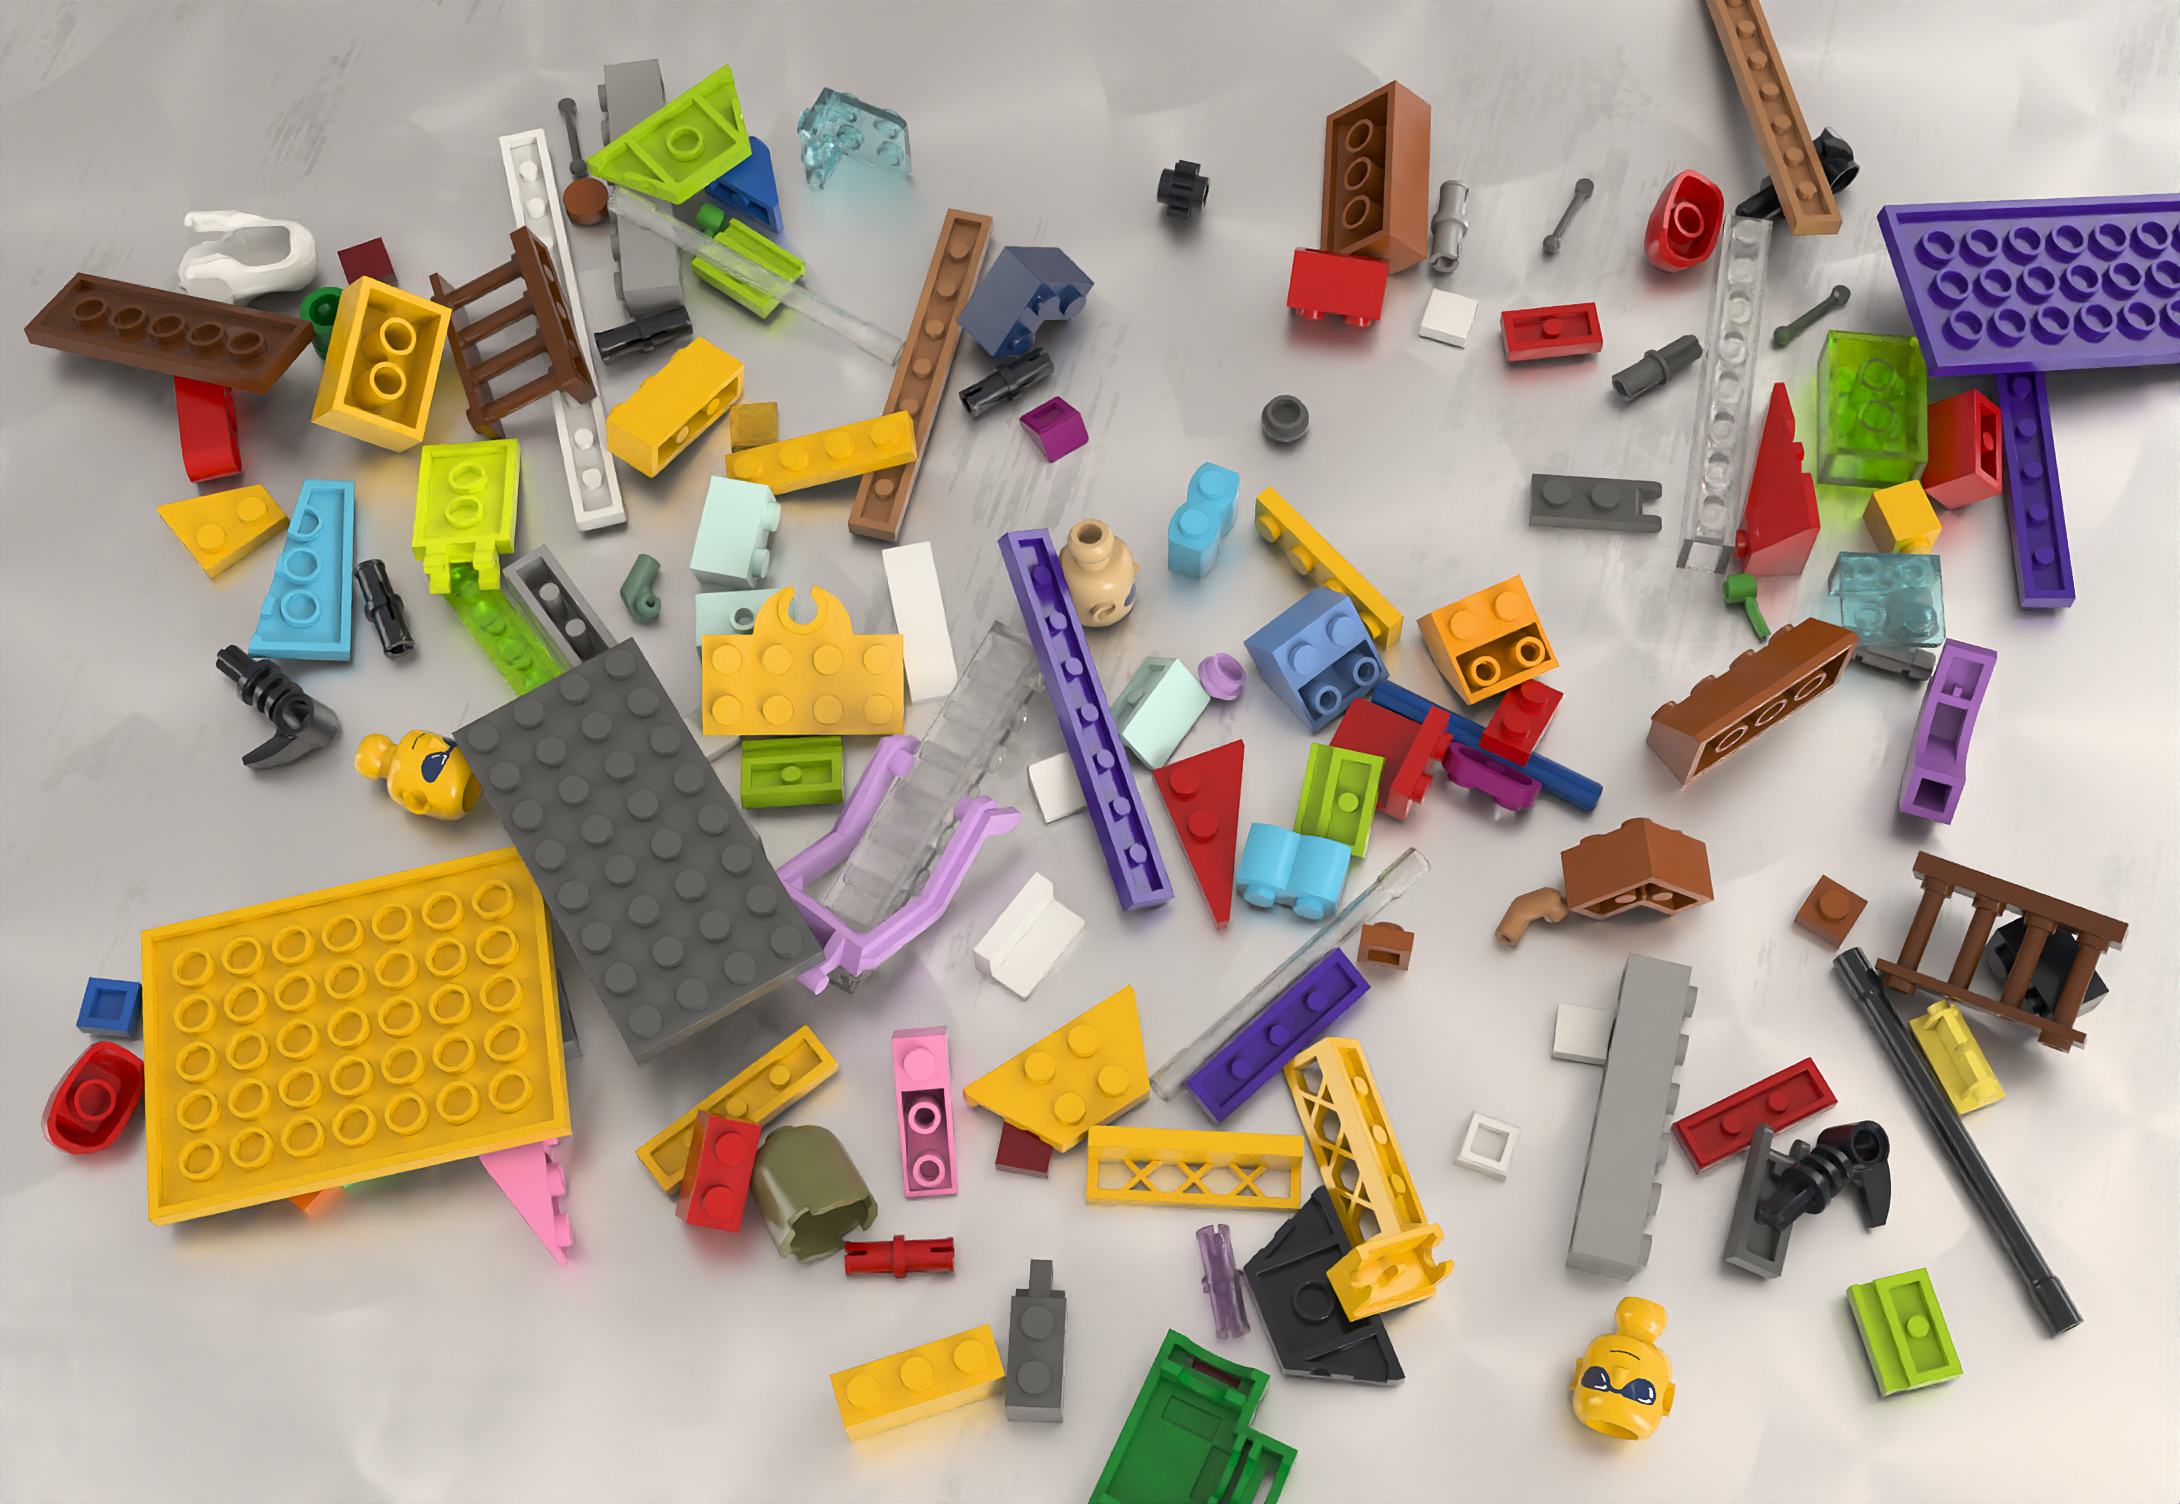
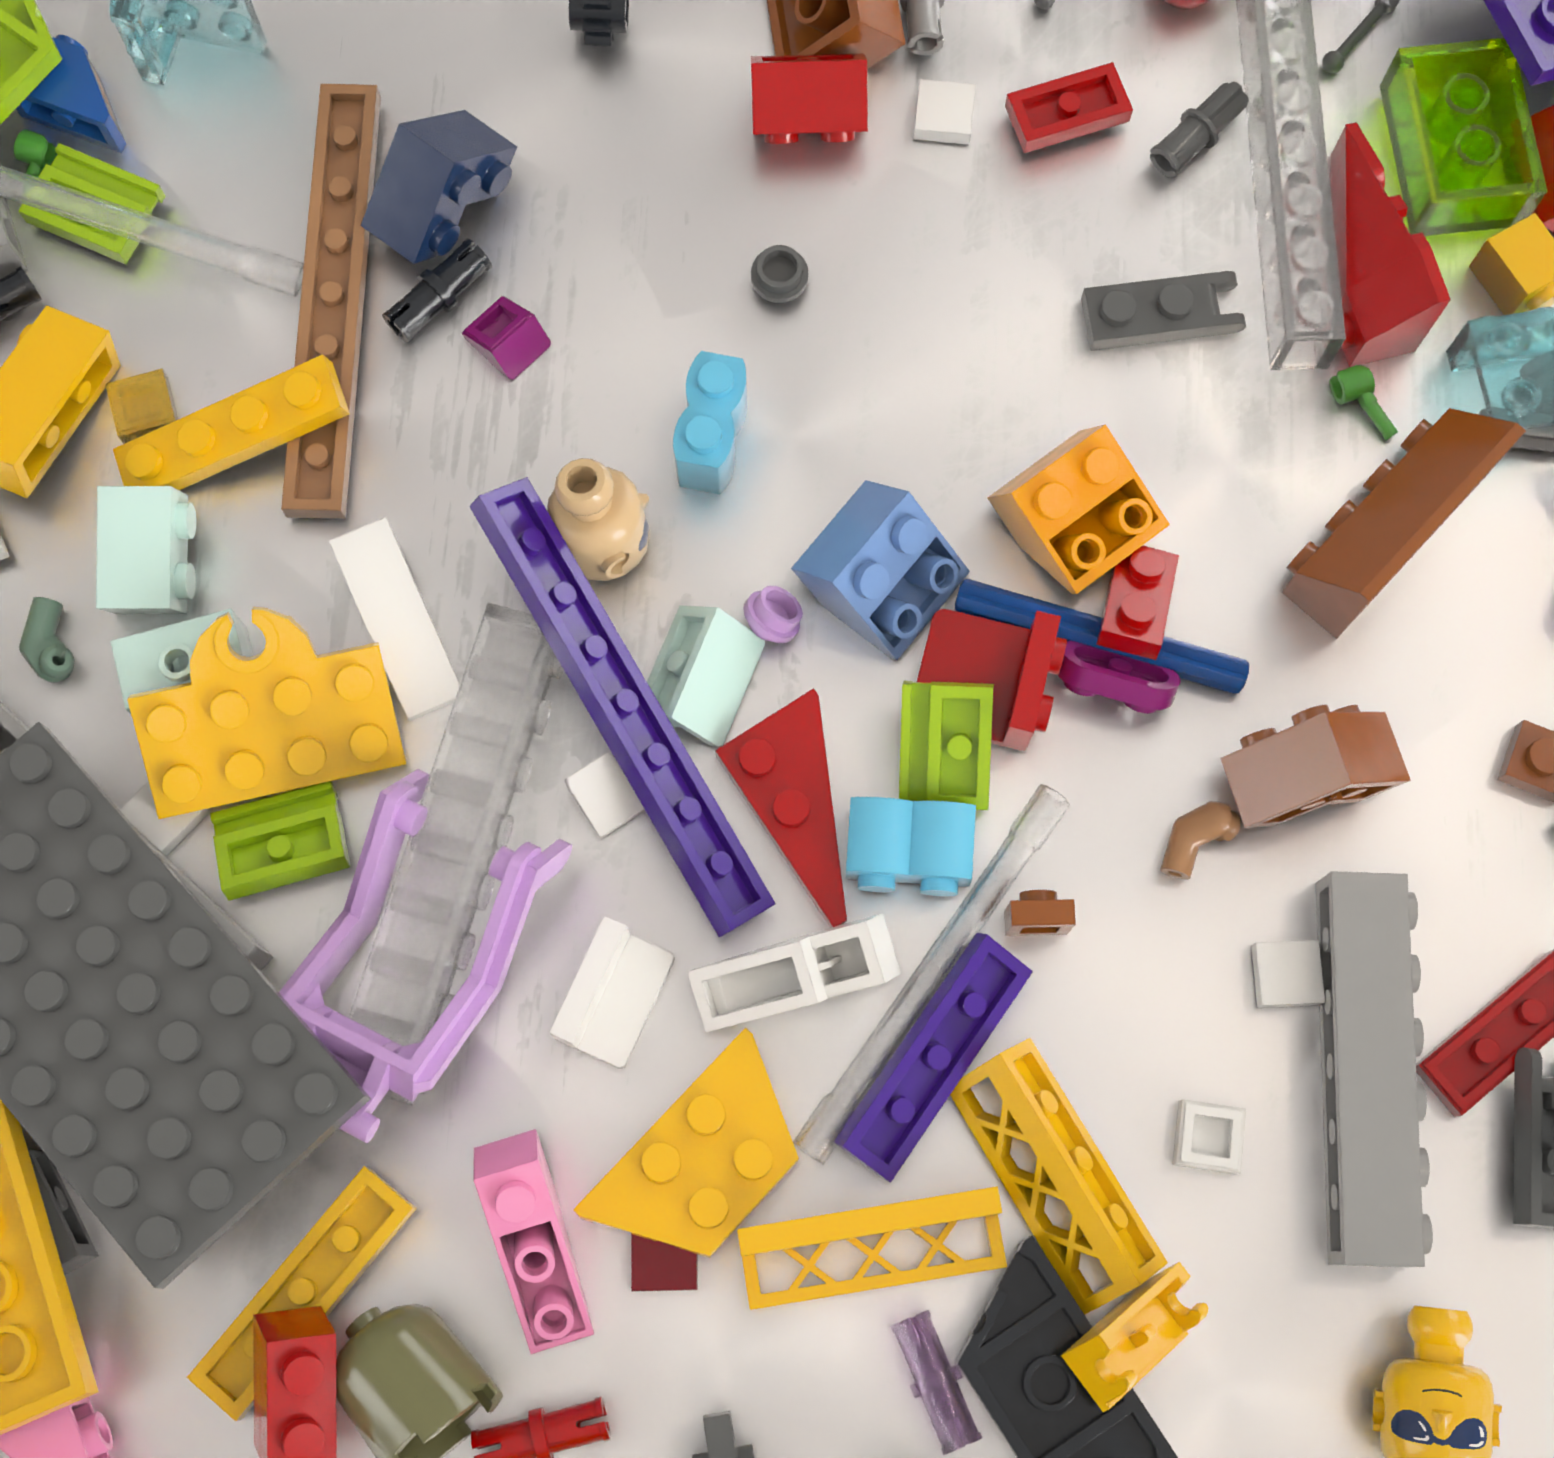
camera: 15 degrees left, 10 degrees up
yellow plate [1255,486,1404,651] -> none
none -> white slope [688,913,901,1033]

